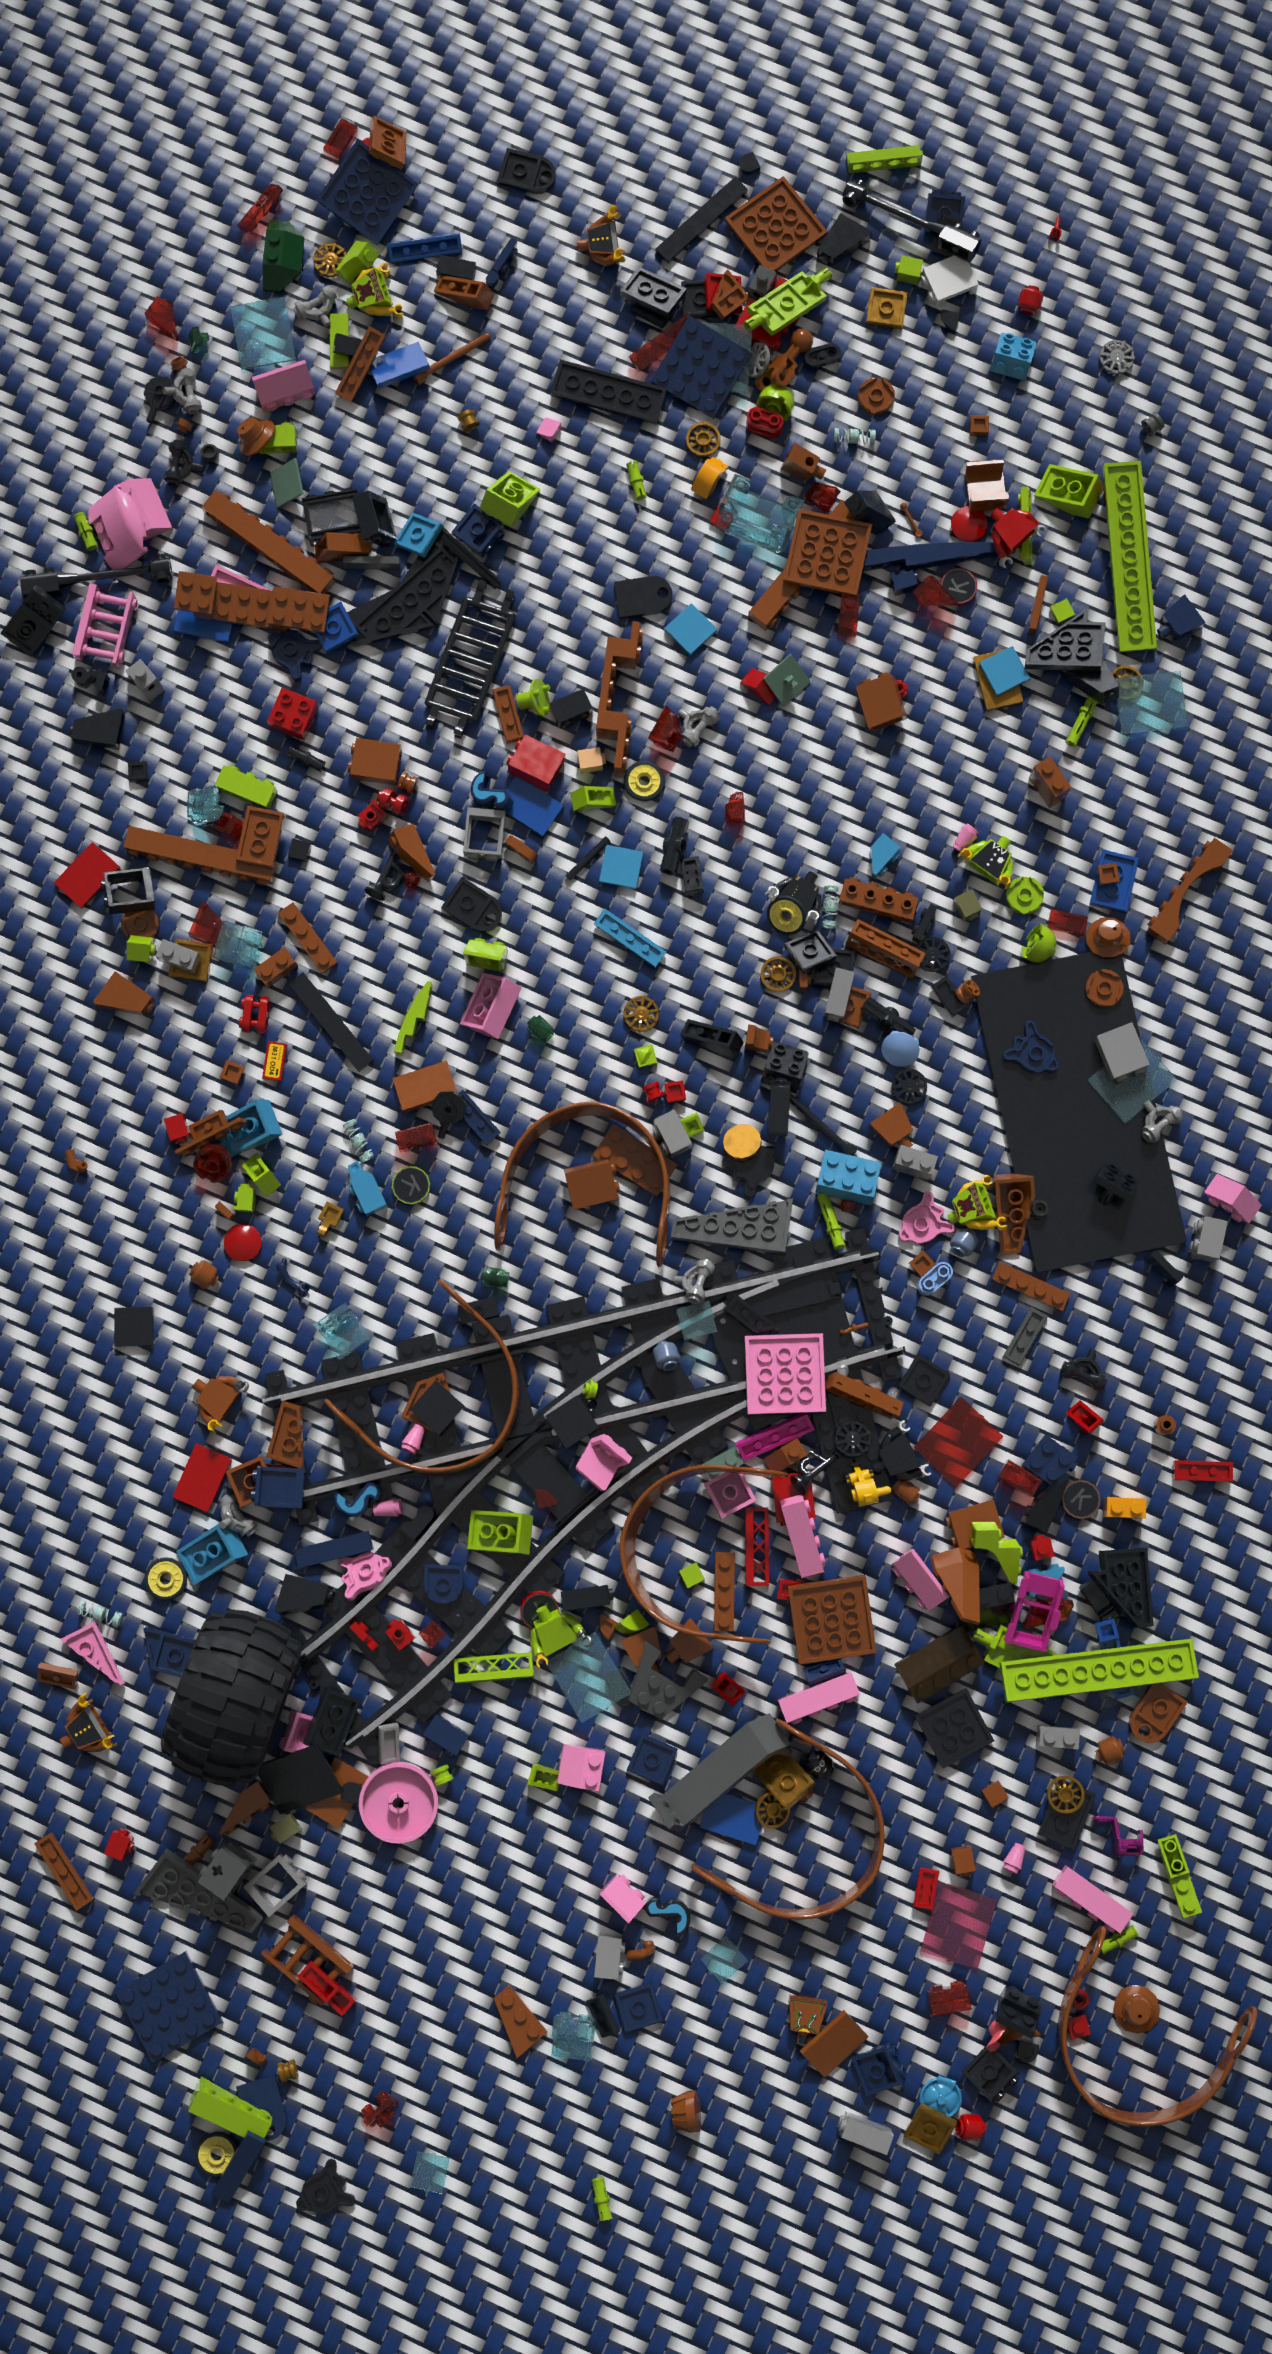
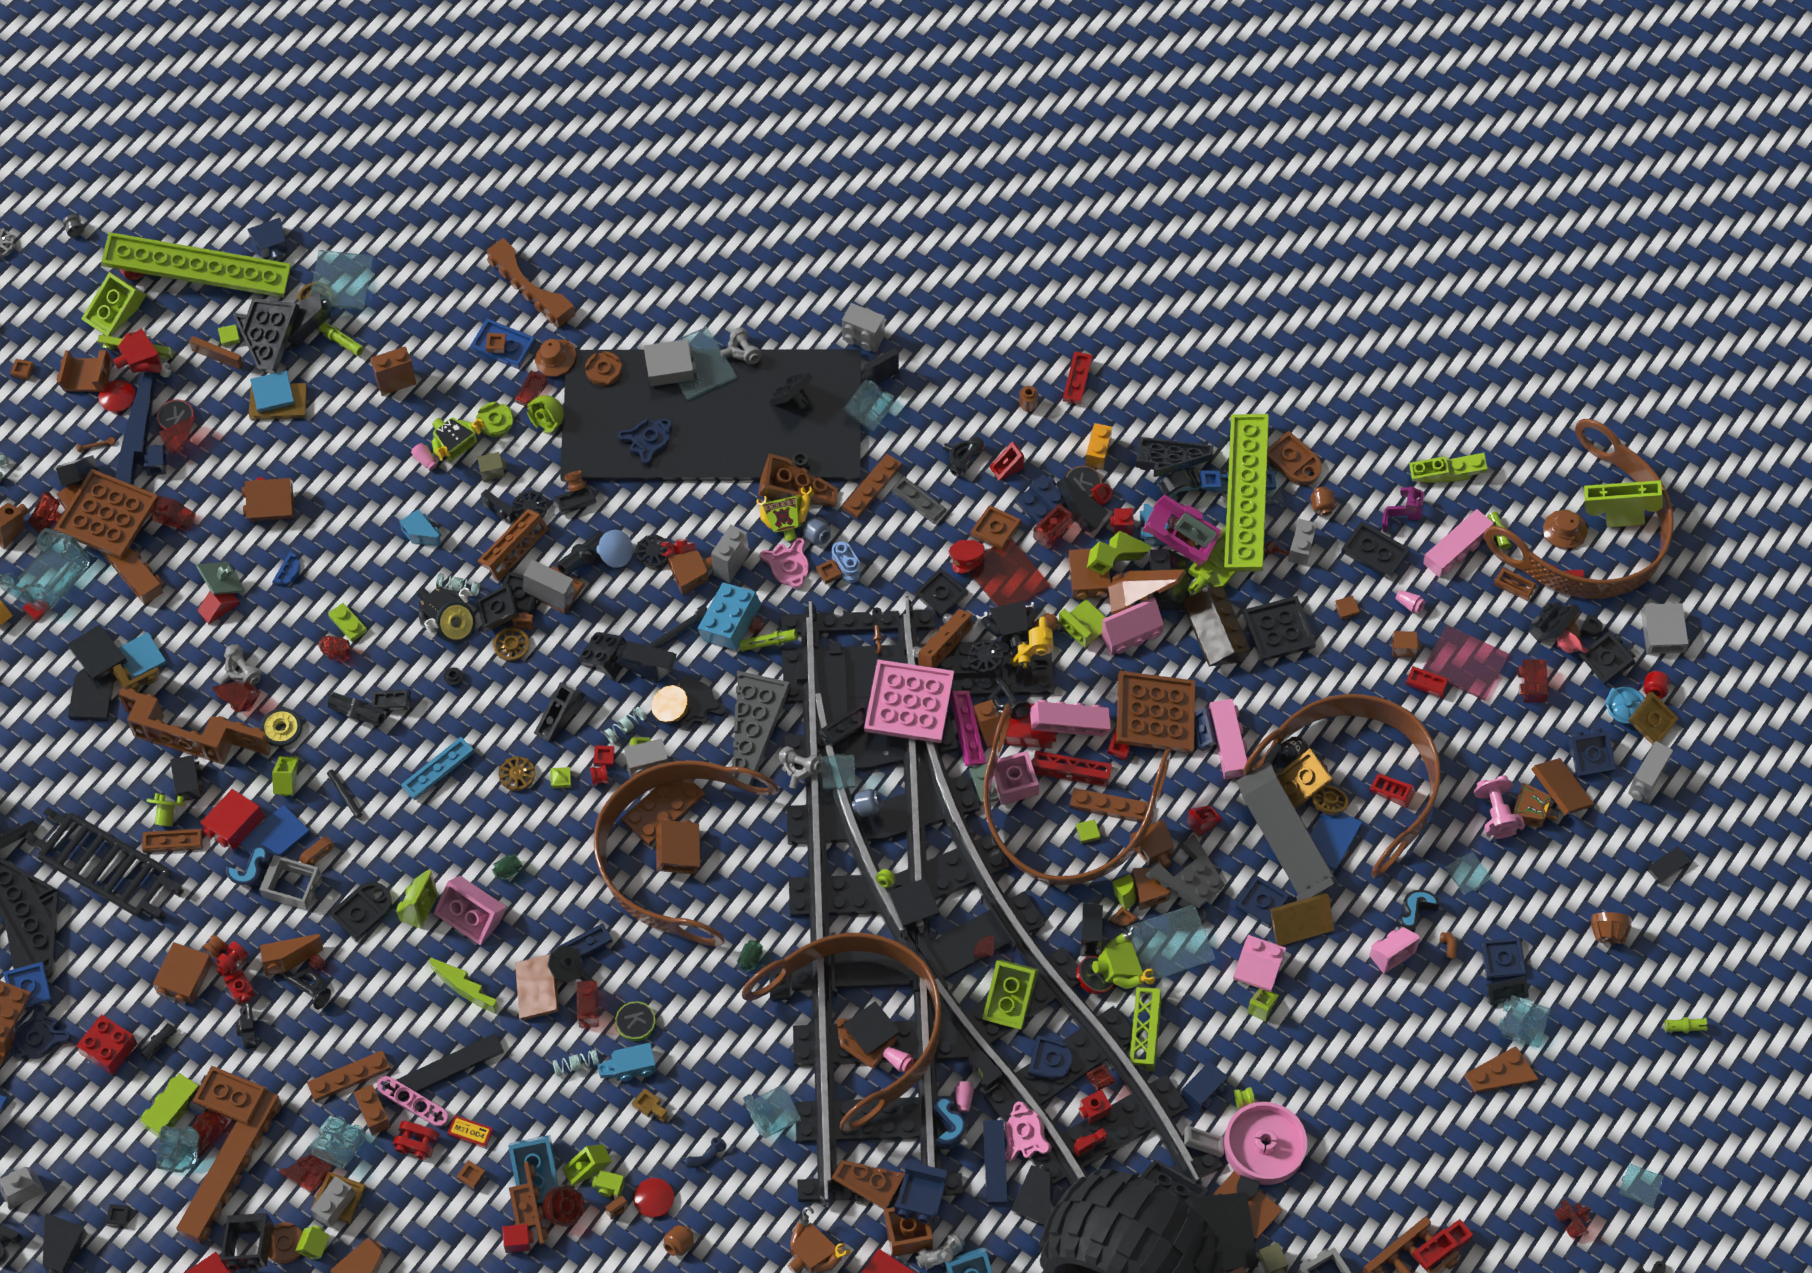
camera: 80 degrees left, 20 degrees down
black tile [288,838,311,862] -> none
bright pink bracket [576,1434,632,1491] -> none
light nougat brick [578,747,606,774] -> none
light grey brick [594,1934,626,1980] -> none
dark azure tile [599,845,643,889] -> none
dark orange arch [744,1024,773,1053] -> none
dark orange brick [838,877,919,924] -> none
pearl gold wheel [1047,1775,1085,1813] -> none
bright pink brick [1204,1174,1262,1224] -> none
none -> black tile [67,624,128,682]
none -> pearl gold bracket [113,664,159,691]
none -> black piece [236,1002,257,1049]
none -> blue tile [272,551,301,586]
none -> lime plate [328,603,367,642]
none -> bright pink beam [377,1076,448,1127]
none -> black plate [444,667,463,686]
none -> light aqua piece [604,707,647,743]
none -> red plate [661,539,696,557]
none -> clear light blue plate [843,380,895,432]
none -> red hat [949,540,985,574]
none -> dark orange tile [970,505,1022,551]
none -> lime bracket [1058,600,1106,648]
none -> red tile [1090,483,1113,506]
none -> sand green plate [1174,512,1217,549]
none -> clear red hand [1264,540,1290,556]
none -> pearl gold tile [1270,893,1334,946]
none -> red slope [1370,773,1415,808]
none -> bright pink piece [1474,775,1525,839]
none -> dark orange tile [1493,567,1537,601]
none -> lime brick [1584,480,1663,527]
none -> light grey brick [1641,602,1688,654]
none -> black tile [1647,846,1691,884]

